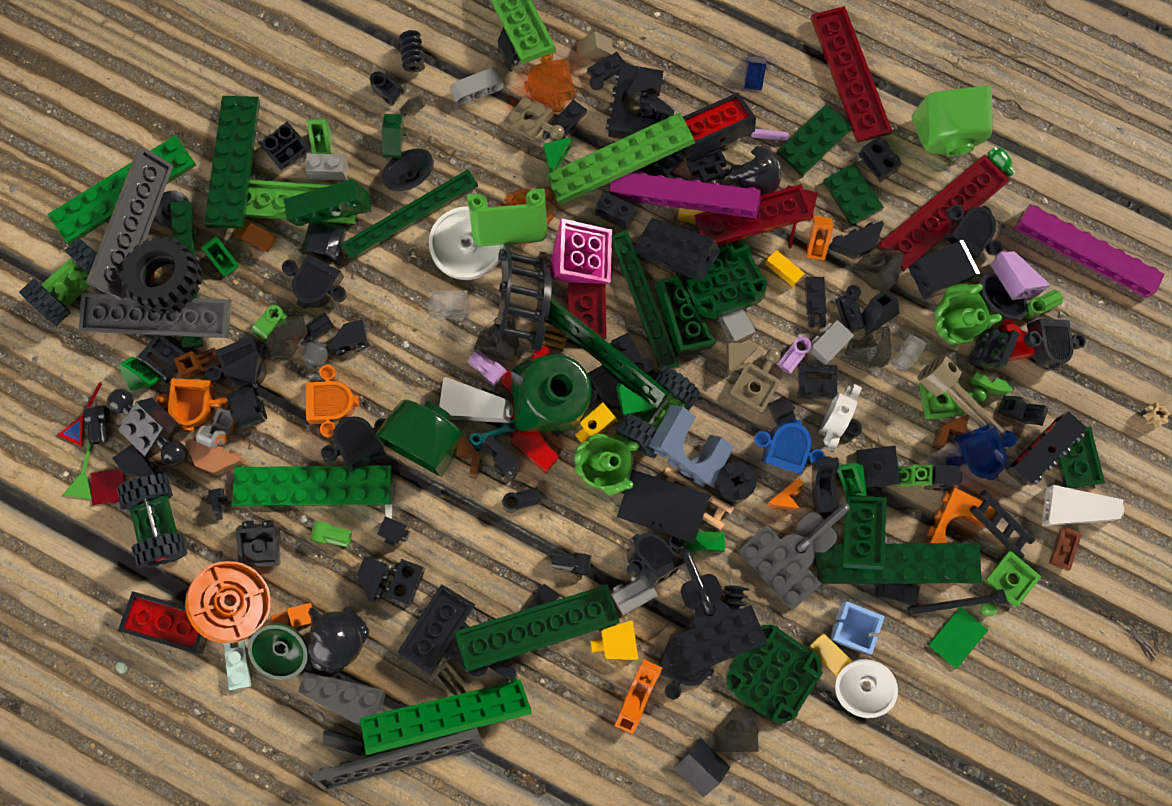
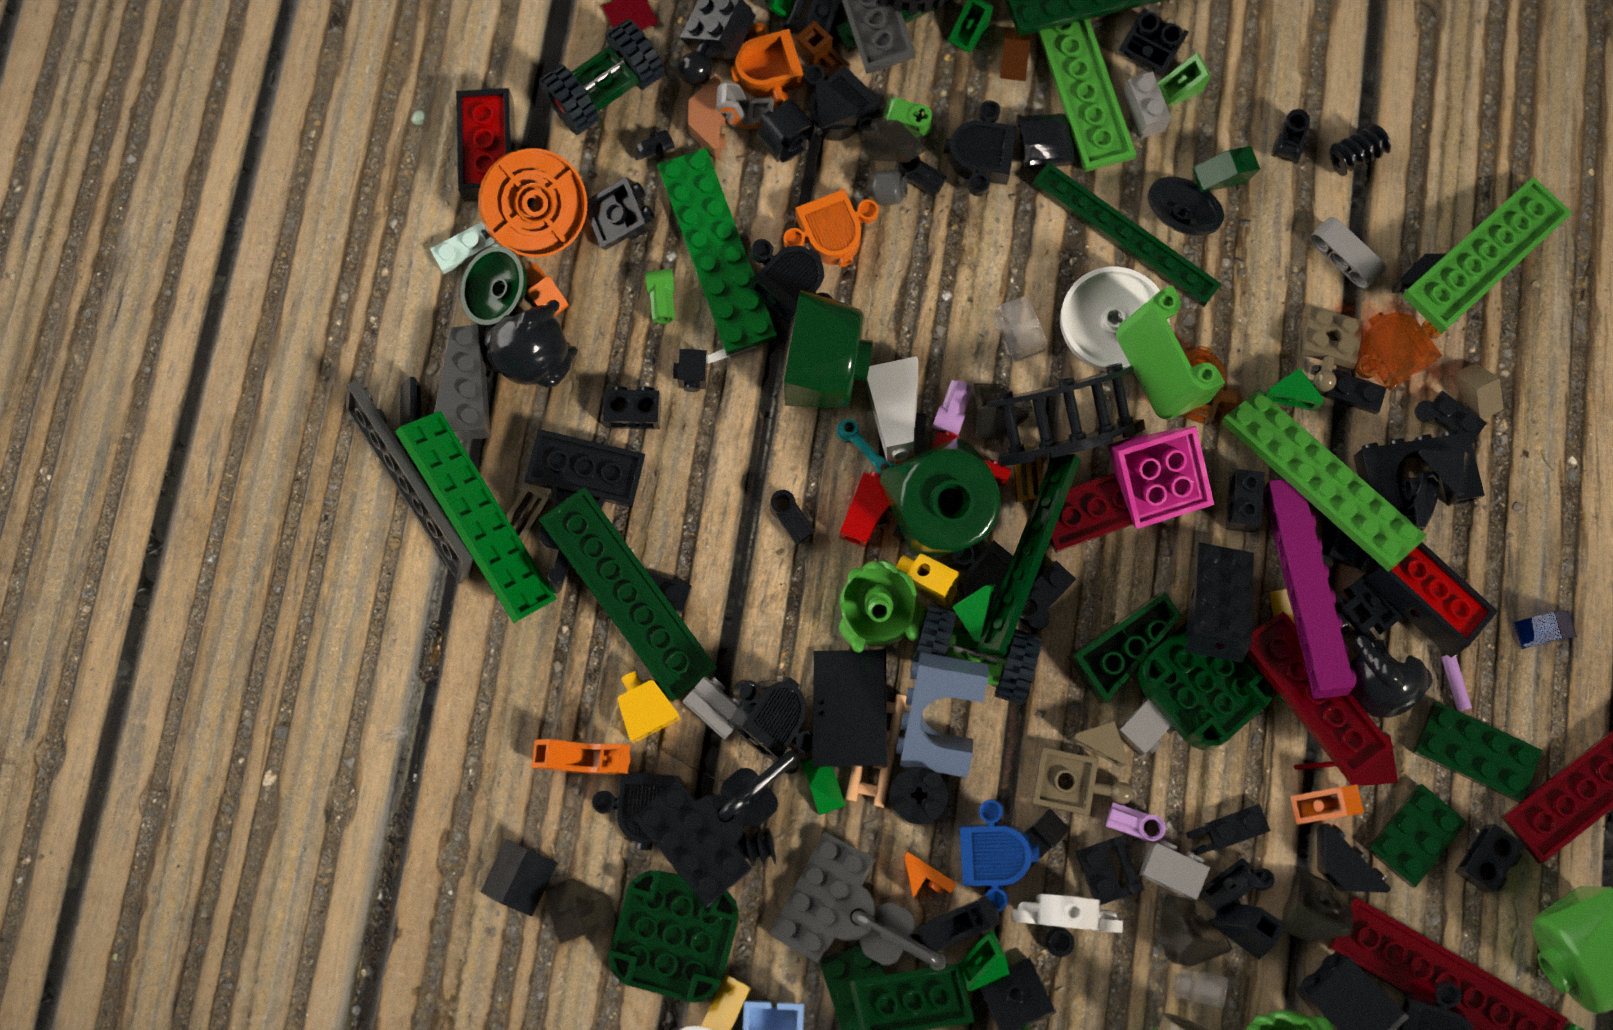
camera: 75 degrees right, 0 degrees up
black slope [113,444,159,478] -> none
dark green wedge [284,179,372,226] -> none
black slope [329,319,370,356] -> none
black slope [357,556,391,603] -> none
clear smoke arm [399,96,426,116] -> none
reddish brown slope [456,434,480,479] -> none
black plate [484,434,519,480] -> none
black piece [551,551,592,576] -> none
dark green plate [612,230,680,370] -> none
yellow slope [765,250,805,287] -> none

